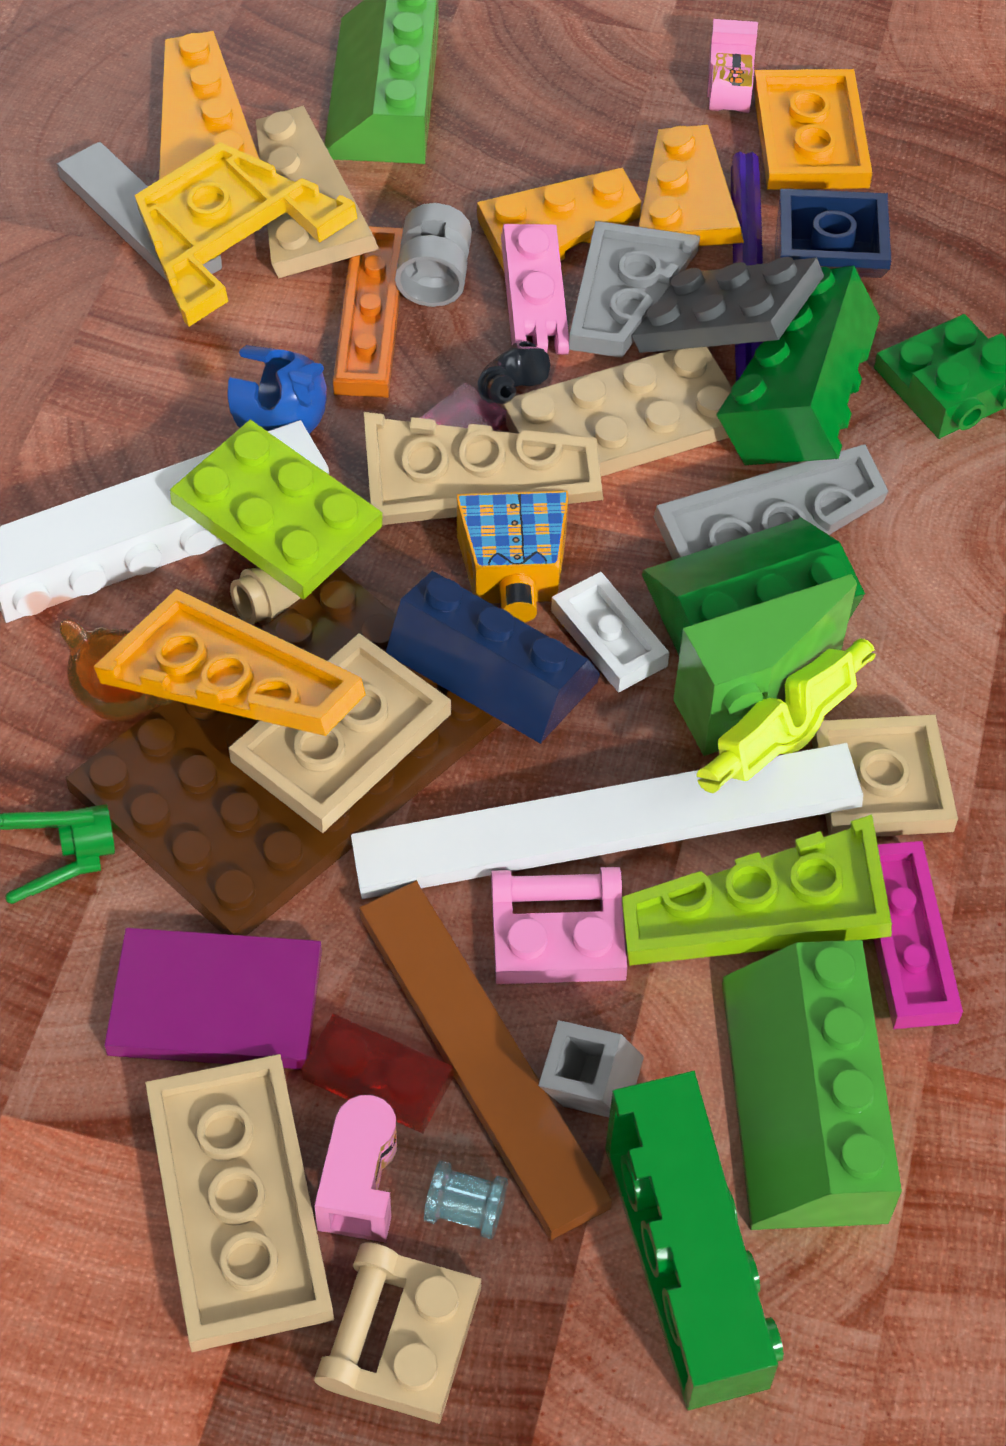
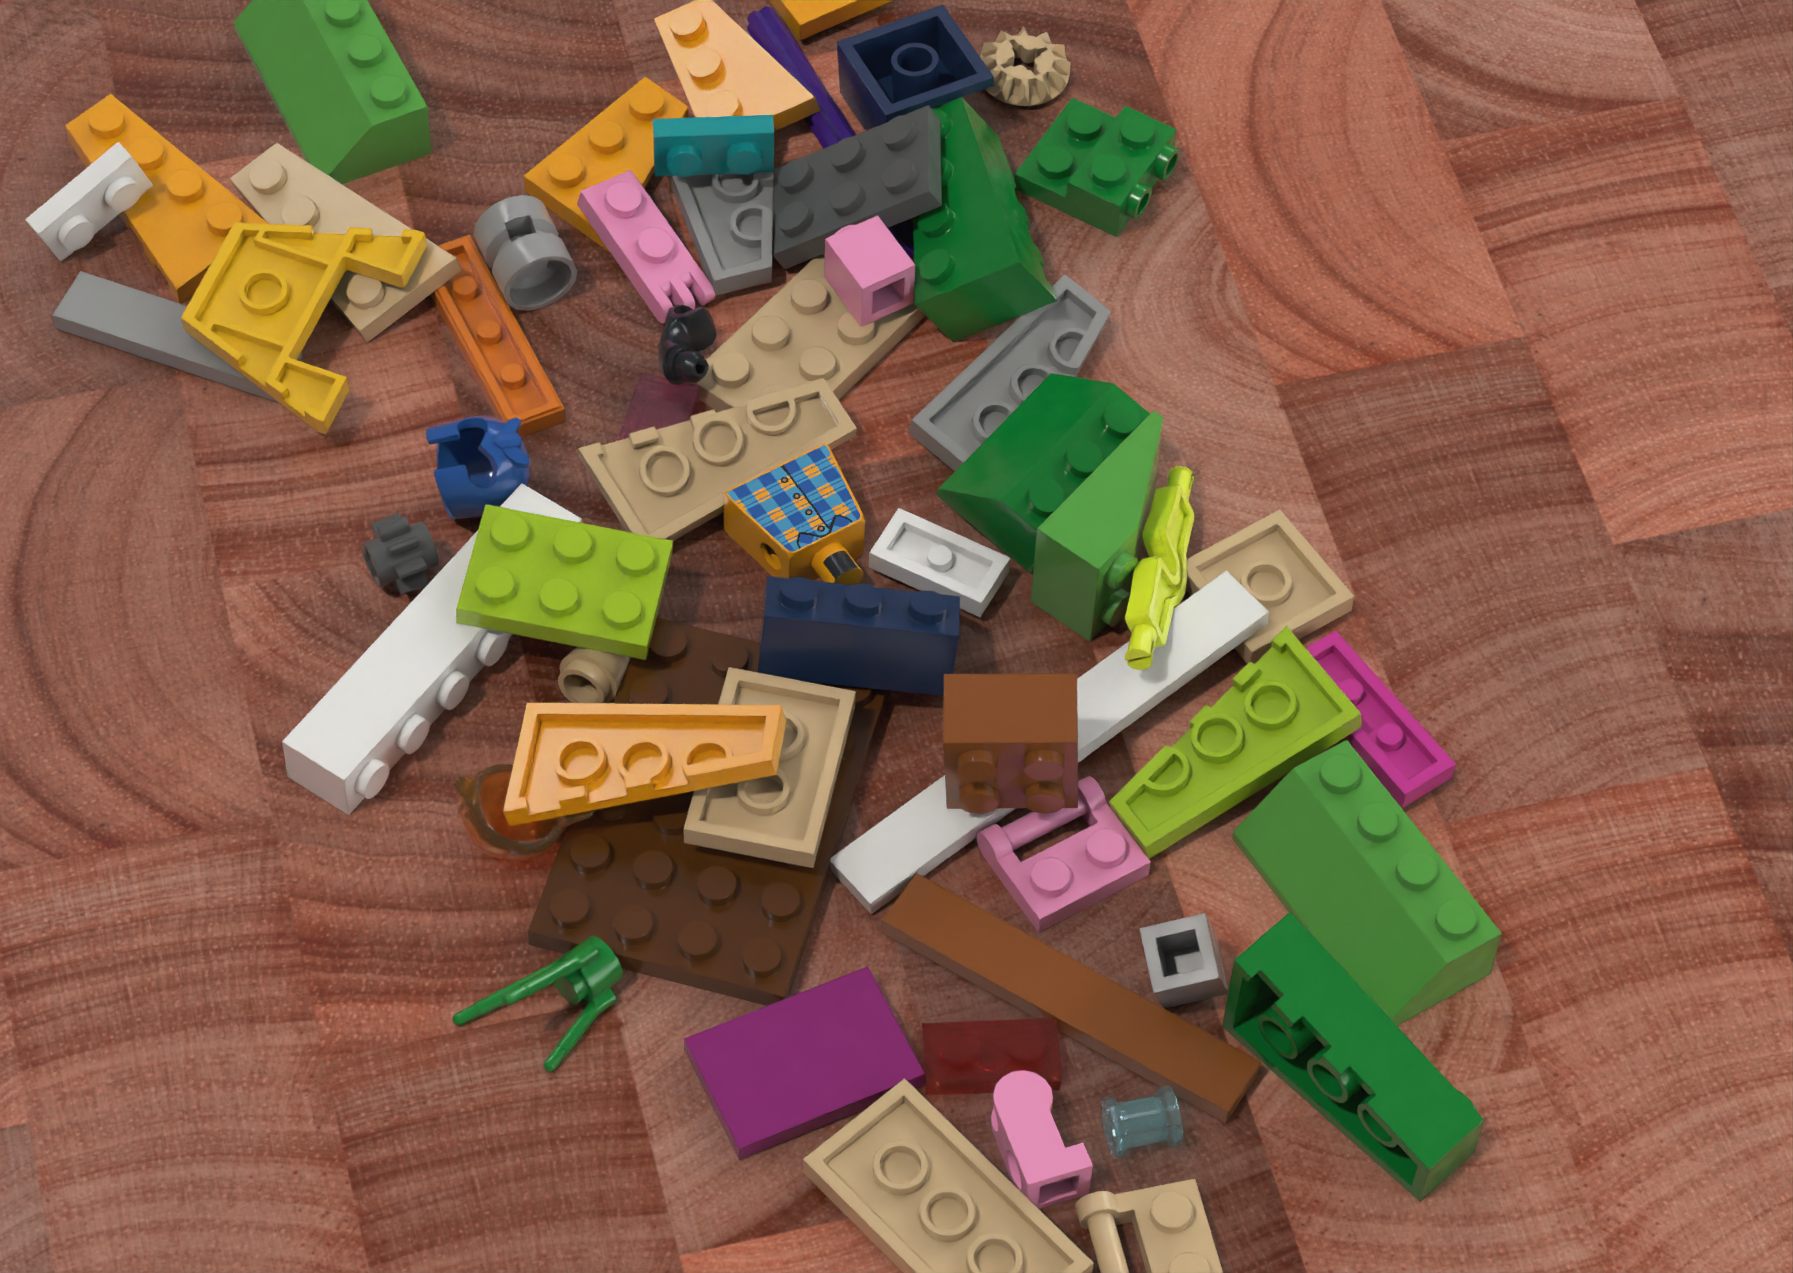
camera: 30 degrees left, 0 degrees up
none -> white plate [25,142,153,262]
none -> dark grey gear [361,513,439,596]
none -> teal plate [653,115,774,177]
none -> bright pink brick [824,215,915,327]
none -> dark orange brick [943,673,1078,814]
none -> tan gear [980,27,1071,106]

